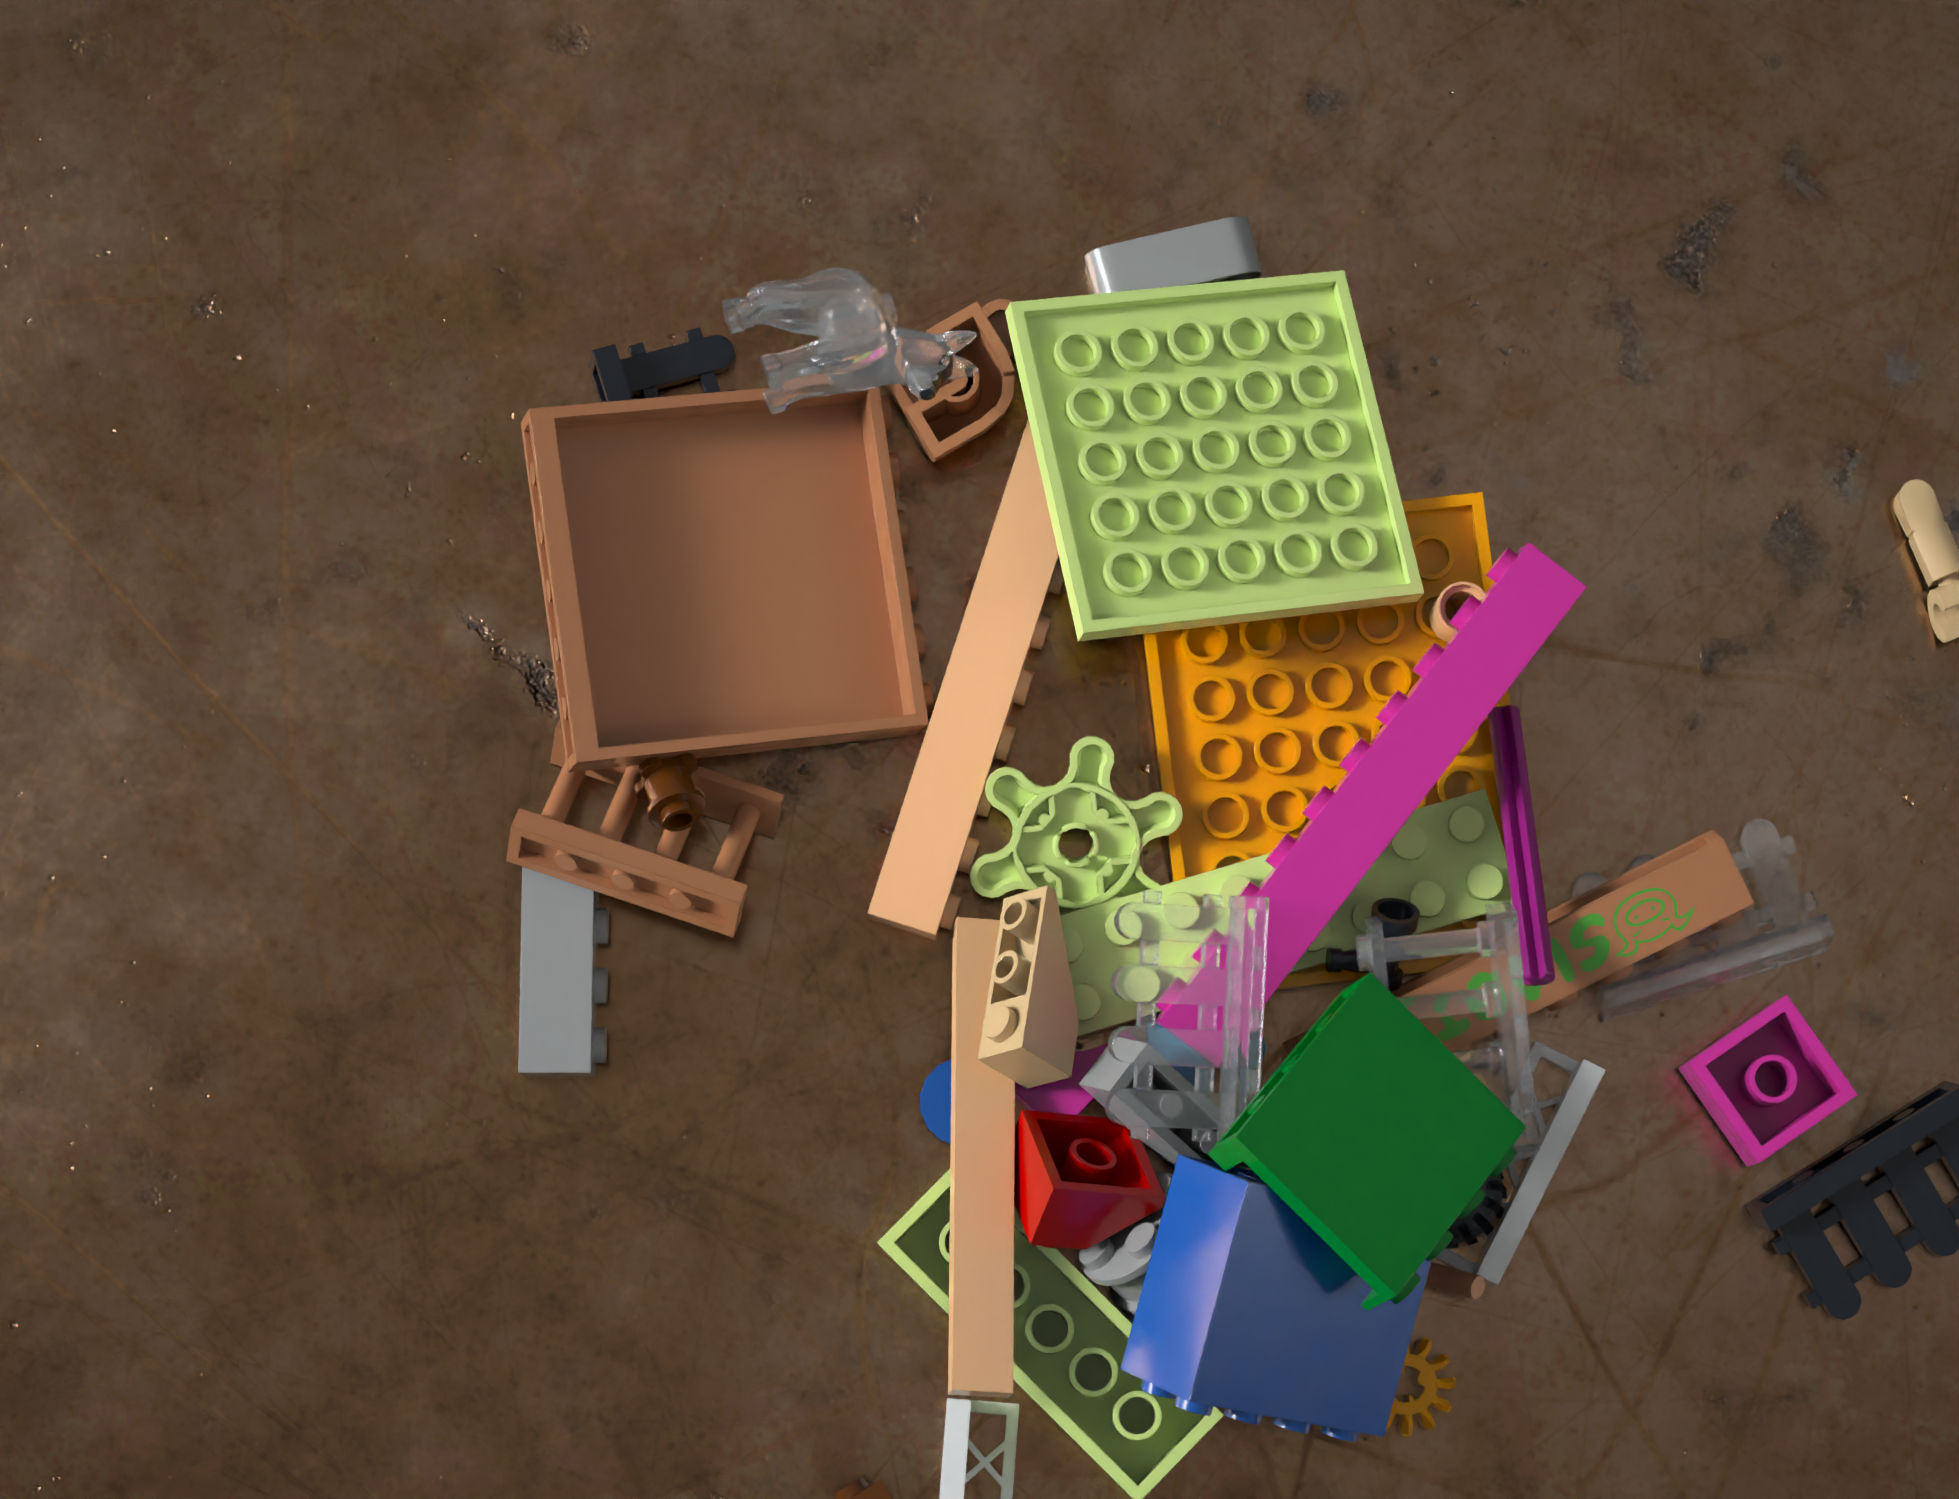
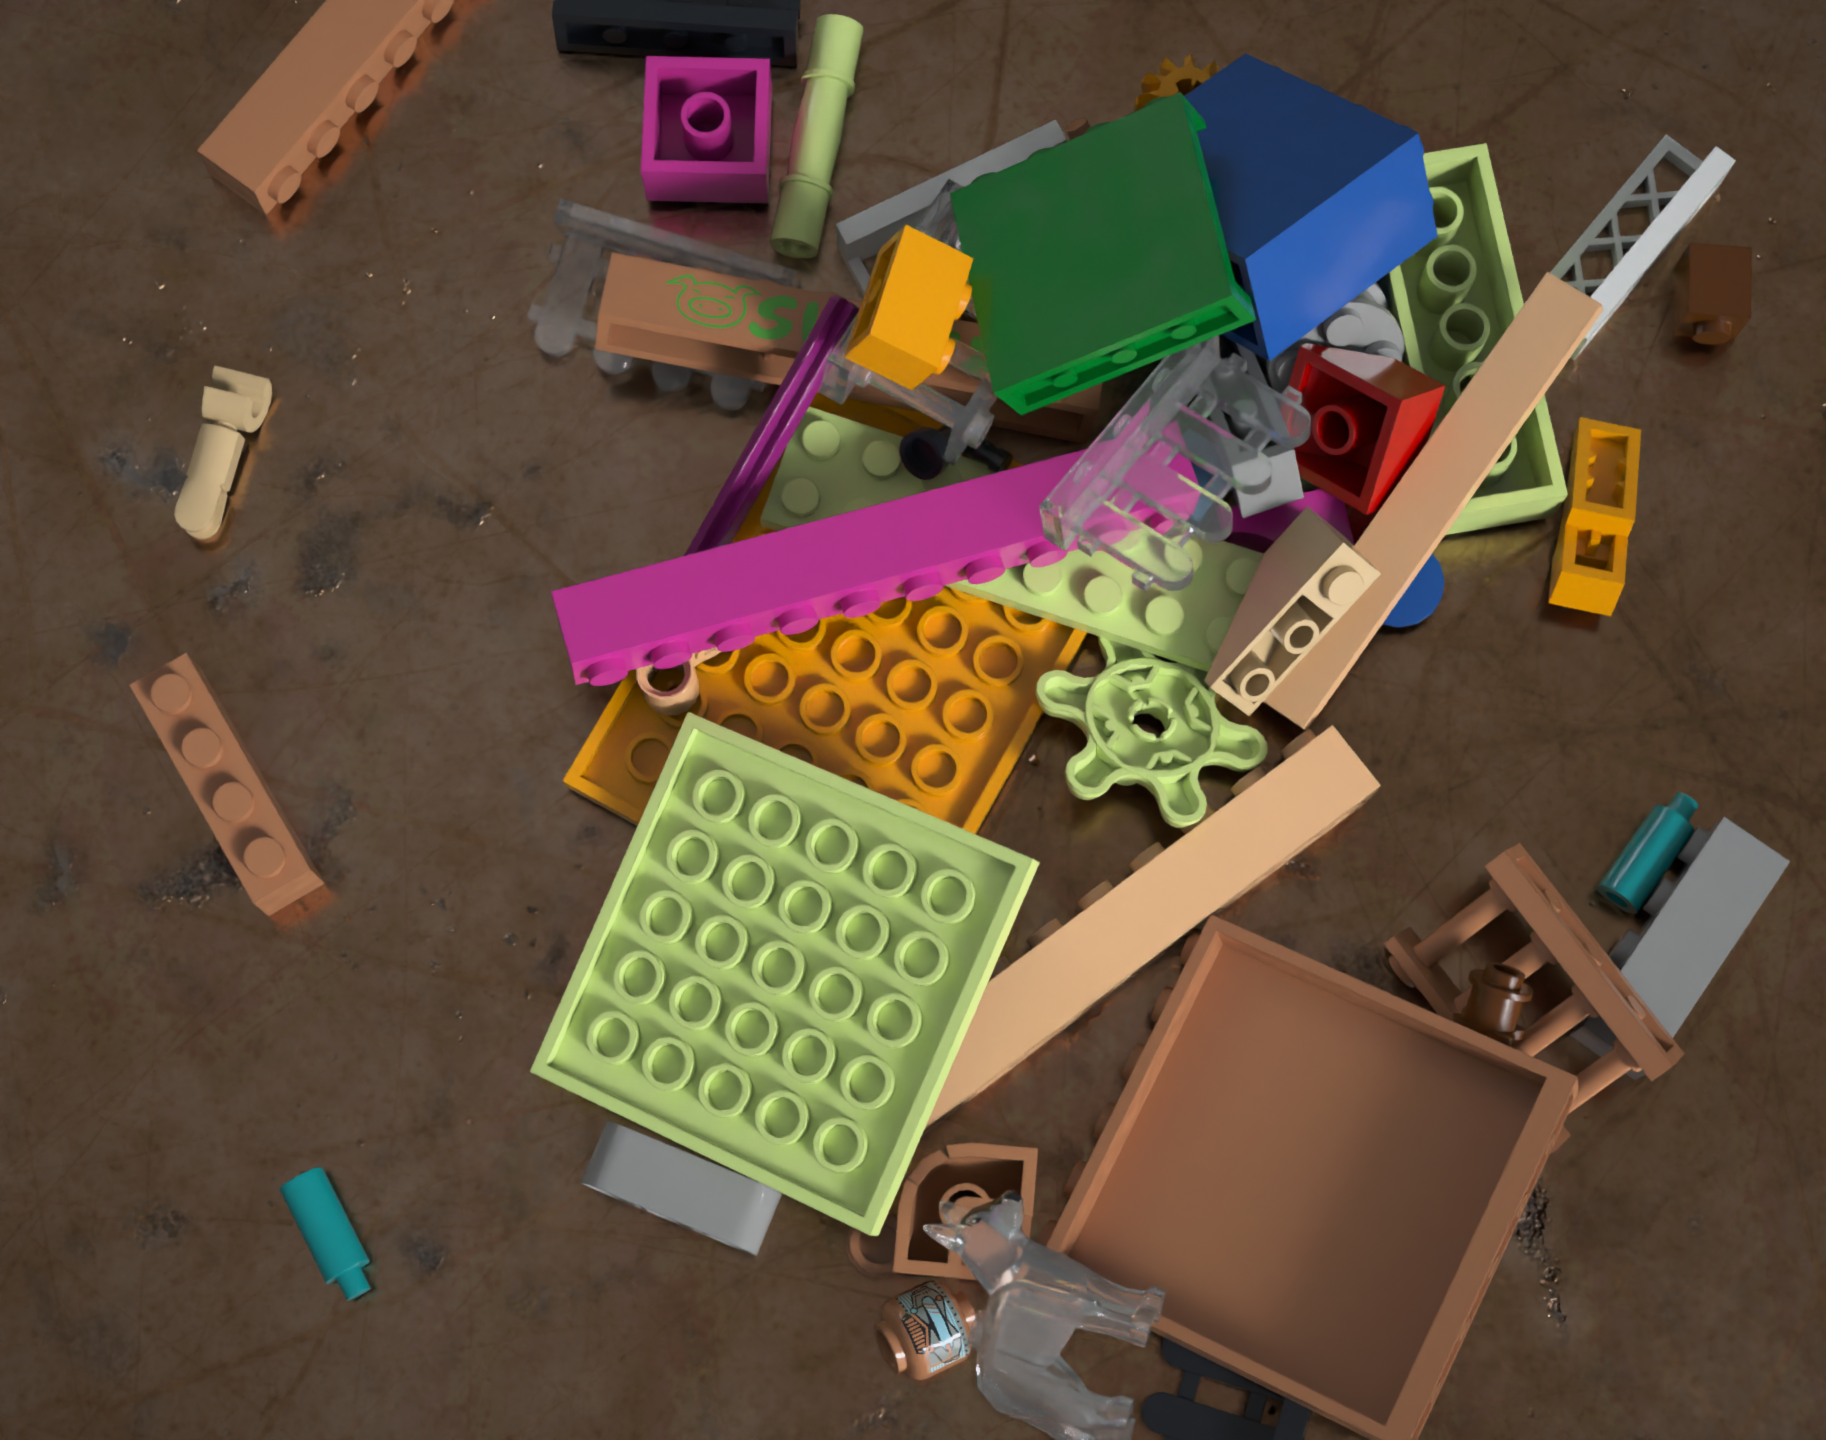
camera: 145 degrees left, 5 degrees down
none -> nougat brick [129,653,325,916]
none -> teal cylinder [279,1167,371,1301]
none -> yellowish green piece [769,14,864,258]
none -> light orange brick [844,224,974,390]
none -> head [874,1280,978,1380]
none -> light orange slope [1549,417,1641,616]
none -> teal cylinder [1597,792,1699,914]

